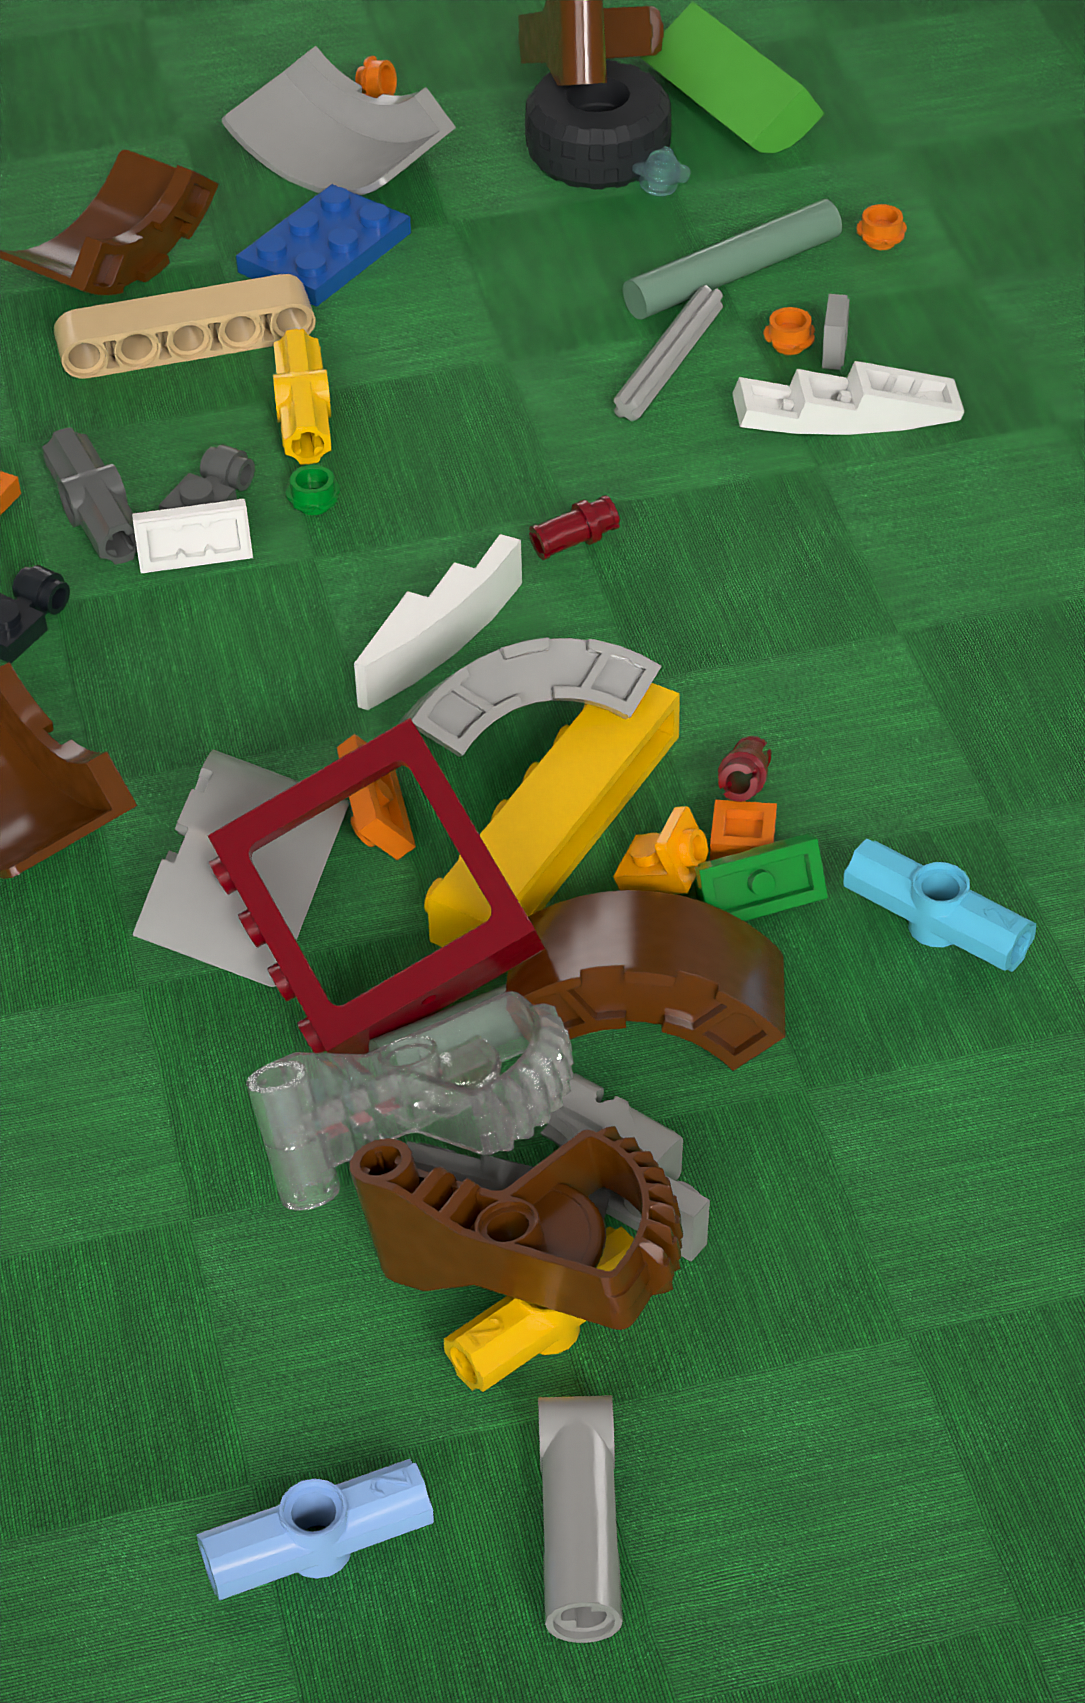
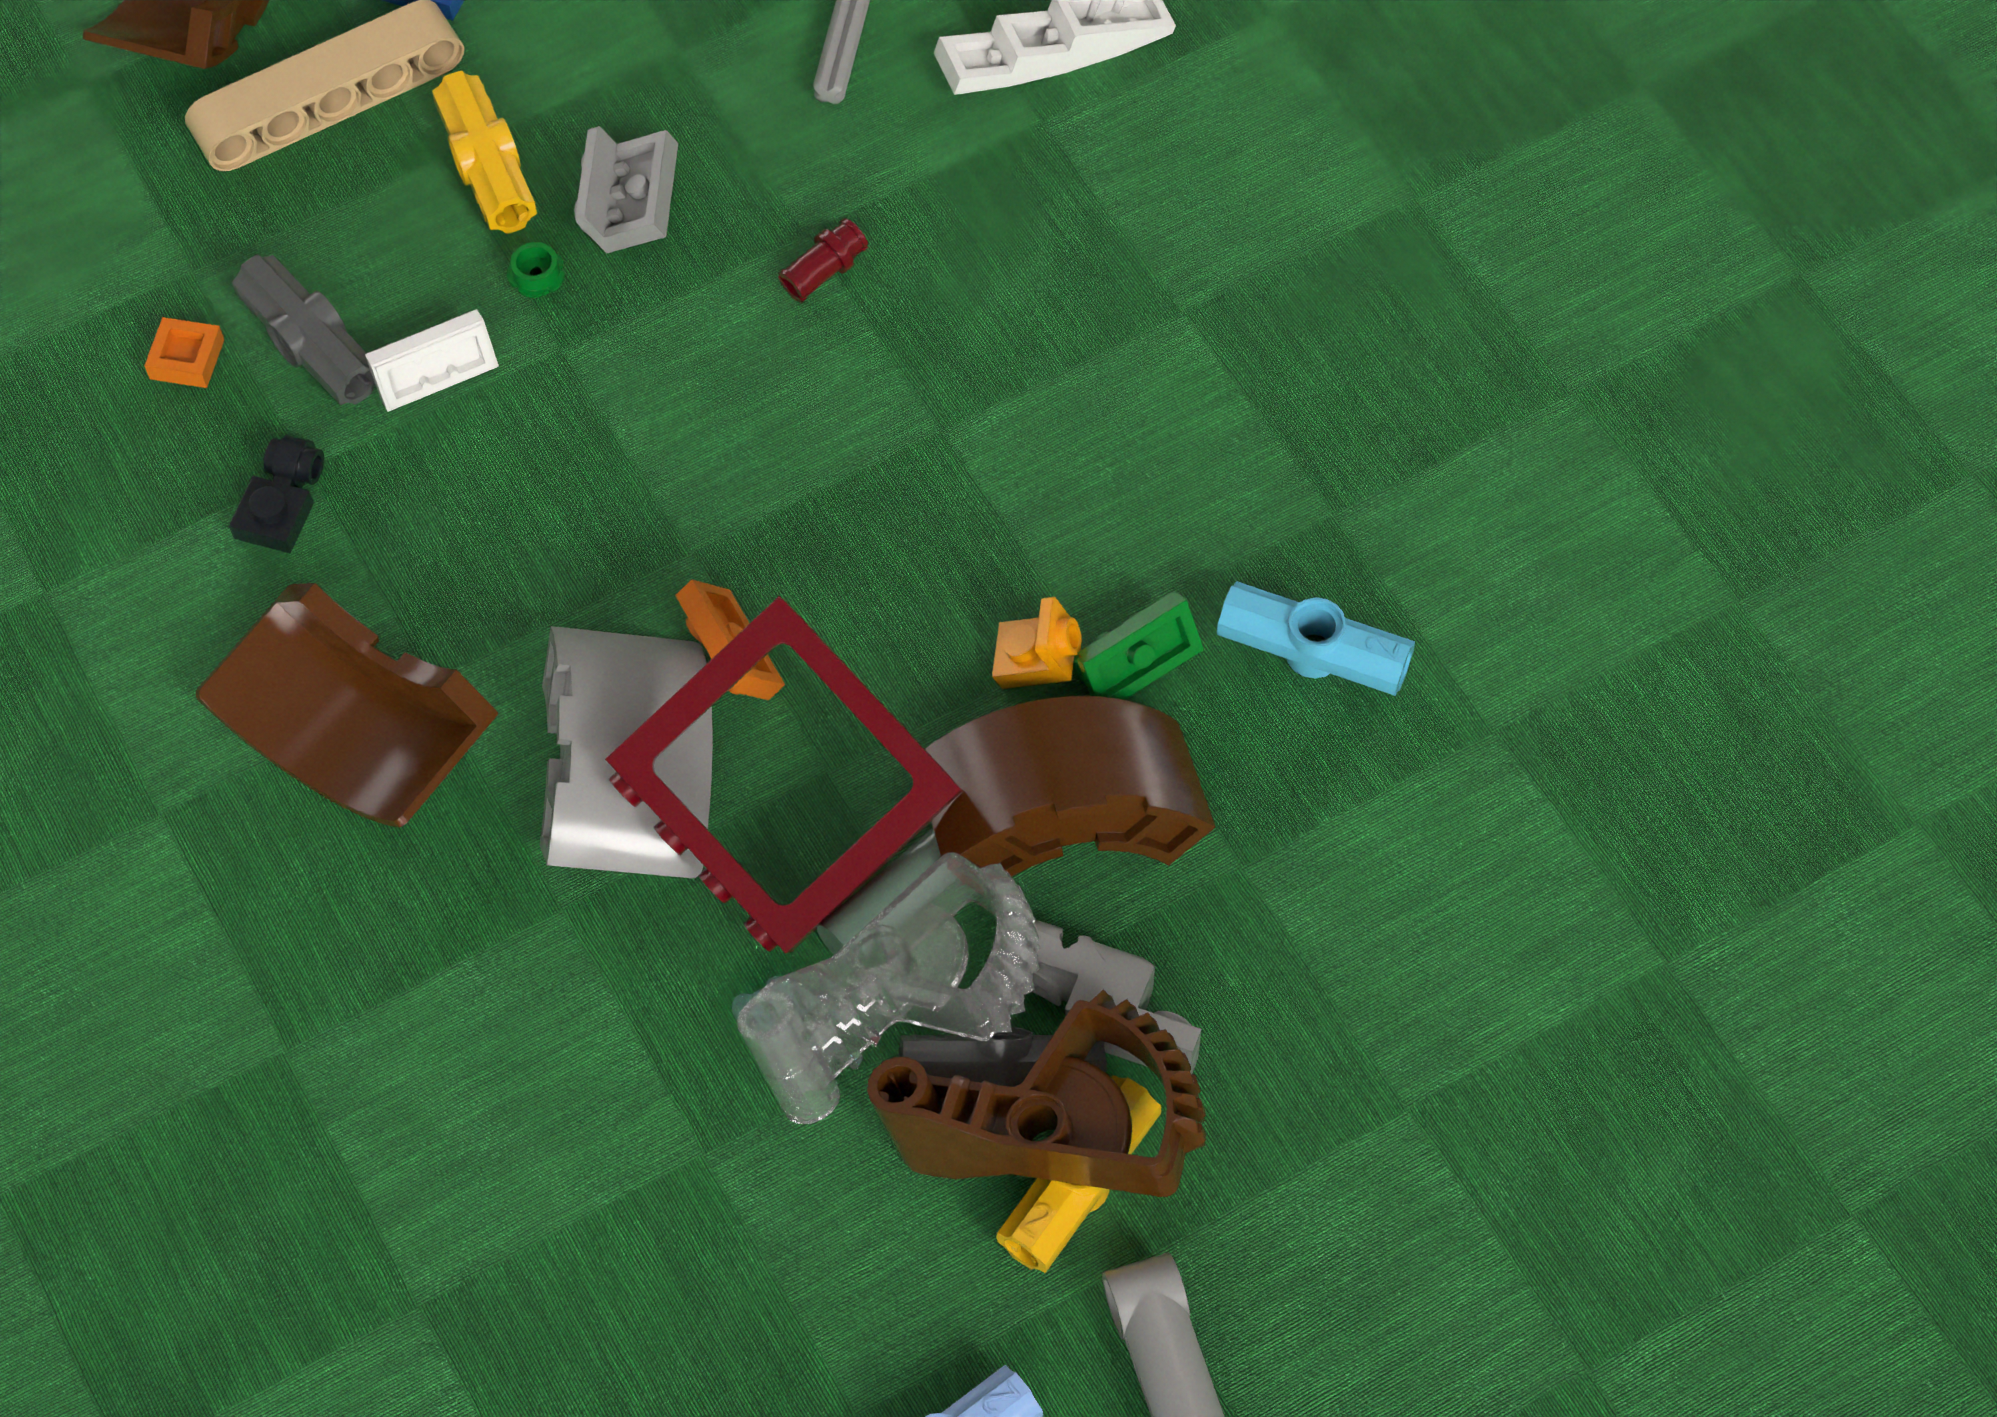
camera: 15 degrees left, 15 degrees up
dark grey plate [159,444,255,510] -> none
white slope [354,534,522,710] -> none
light grey panel [398,637,662,757] -> none
yellow brick [424,683,680,947] -> none
orange plate [710,800,777,861] -> none
dark red pin [718,736,772,802] -> none
none -> light grey bracket [574,126,678,254]

